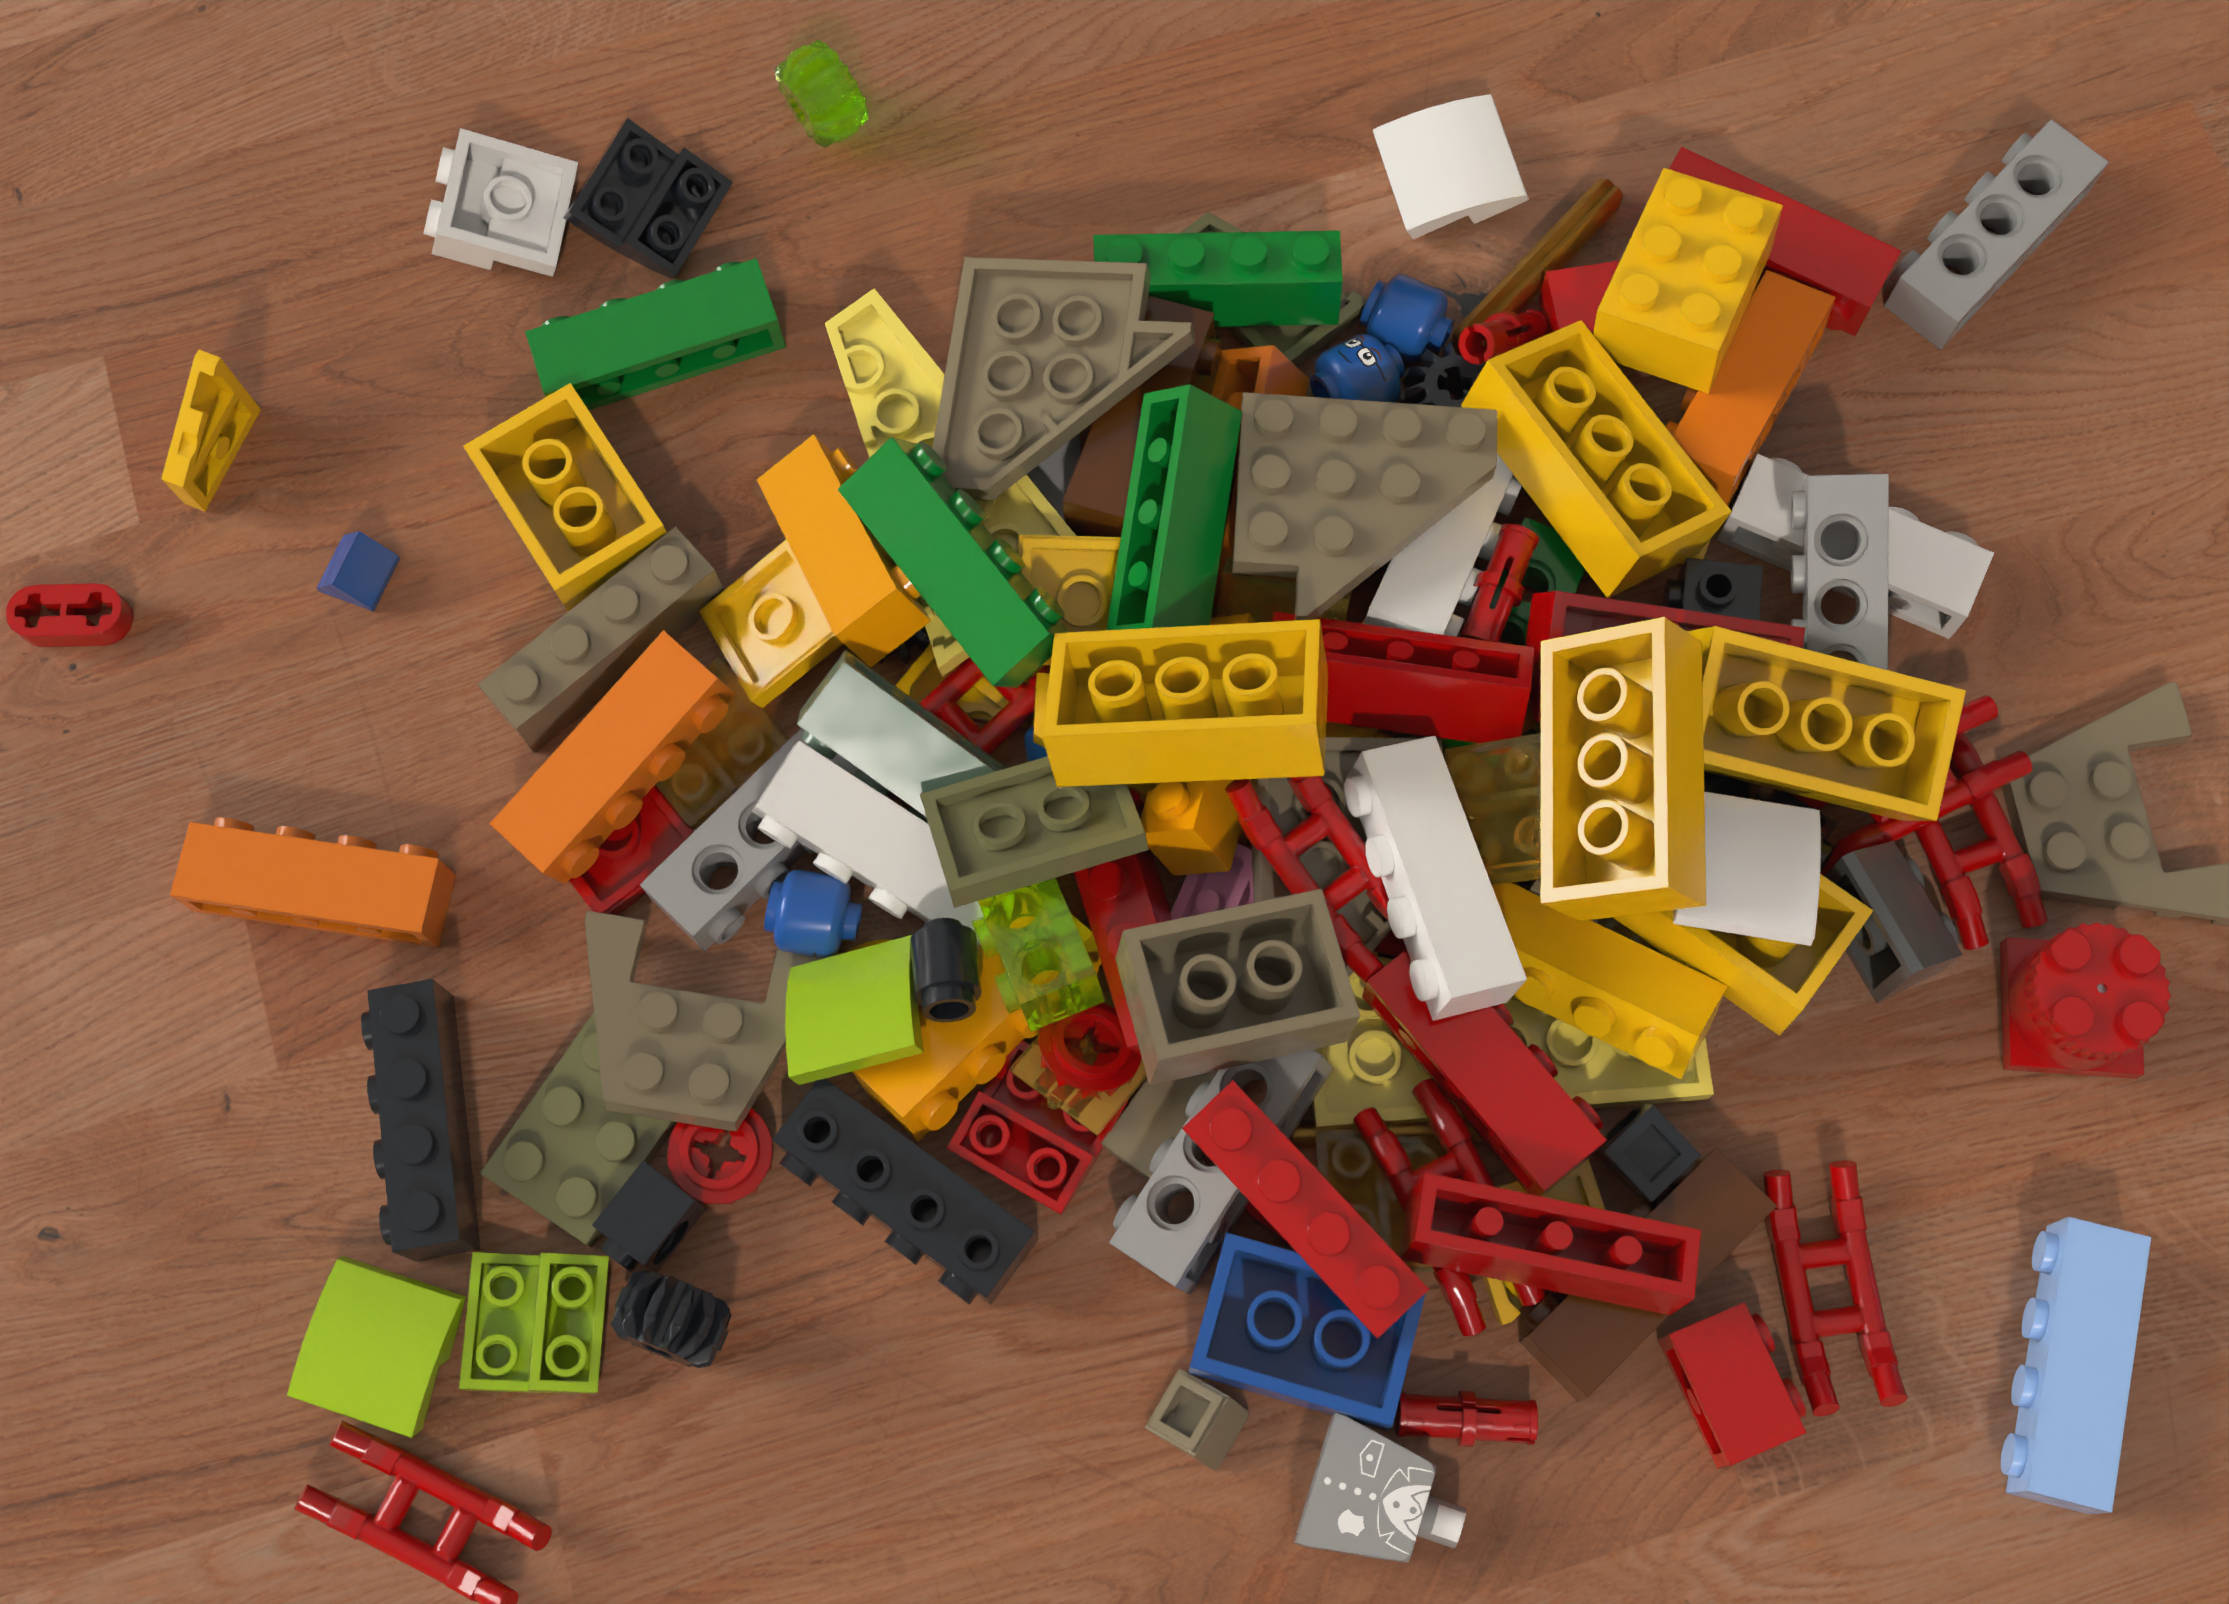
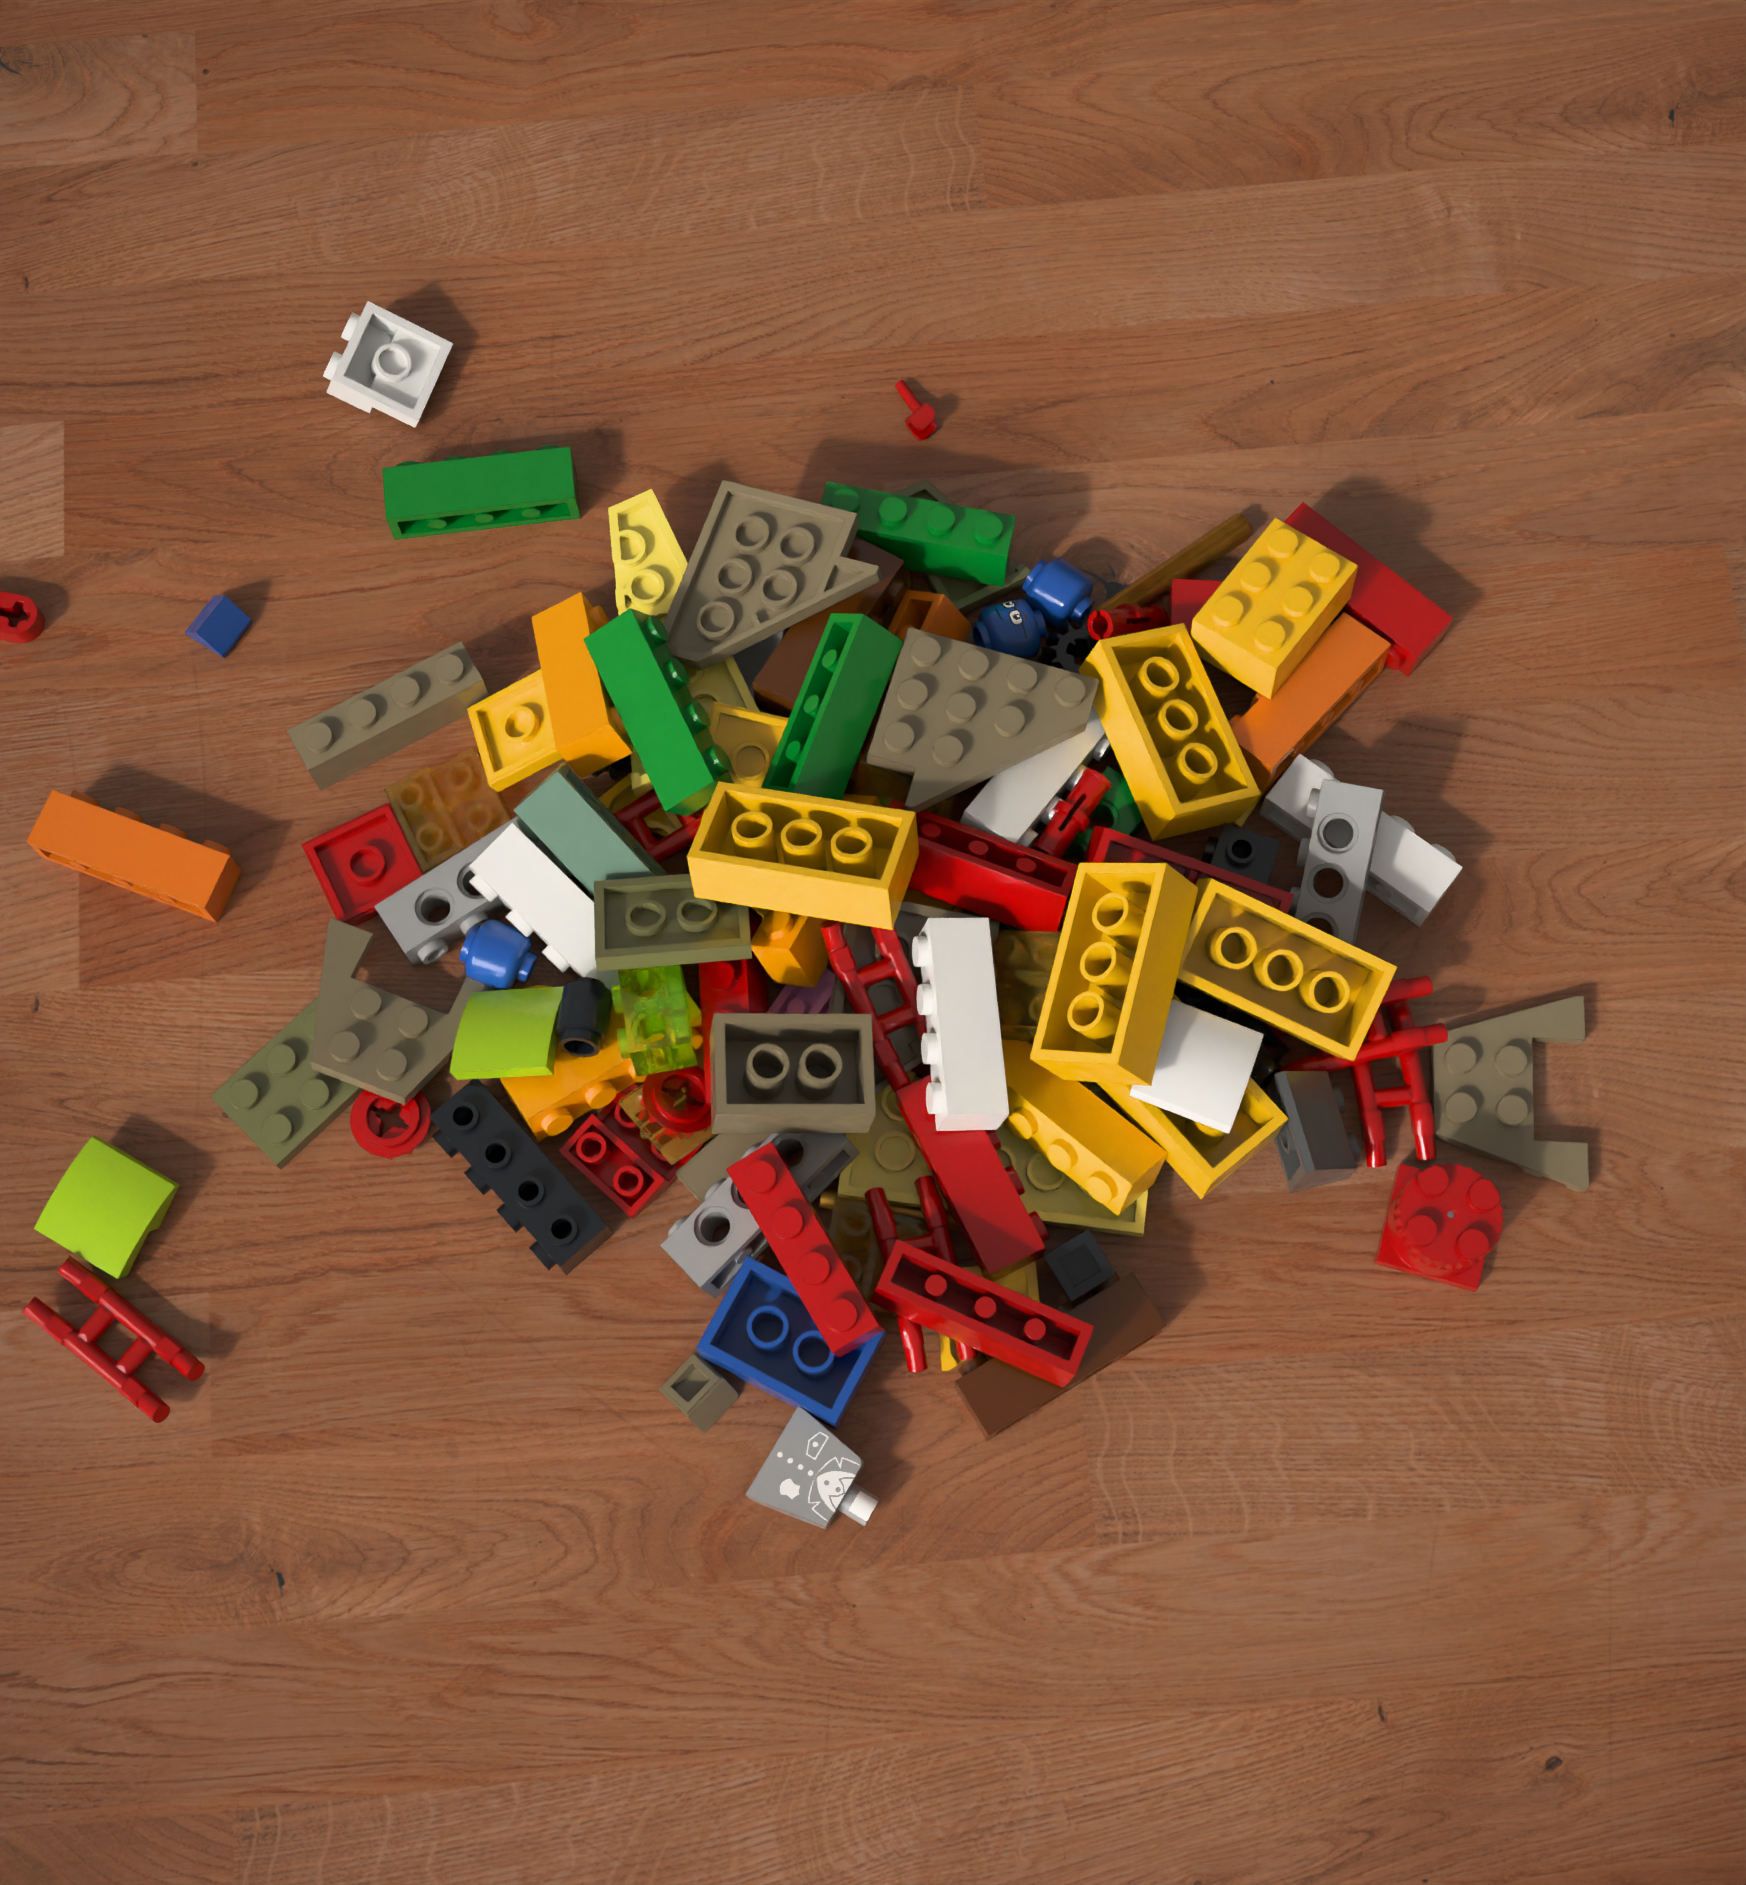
camera: 10 degrees right, 0 degrees up
yellow wing [161,349,261,512] -> none
black brick [361,979,481,1262] -> none
lime slope [459,1252,609,1394] -> none
yellow brick [463,383,667,612] -> none
orange brick [489,630,736,884] -> none
black slope [563,118,733,279] -> none
black brick [592,1161,706,1273] -> none
black gear [610,1270,732,1368] -> none
clear neon green gear [775,40,868,148] -> none
white slope [1373,94,1529,240] -> none
red pin [1395,1390,1538,1447] -> none
red brick [1658,1302,1807,1469] -> none
red piece [1763,1160,1908,1417] -> none
light grey brick [1884,119,2109,350] -> none
light blue brick [2001,1217,2151,1514] -> none
none -> red hand [895,380,937,441]

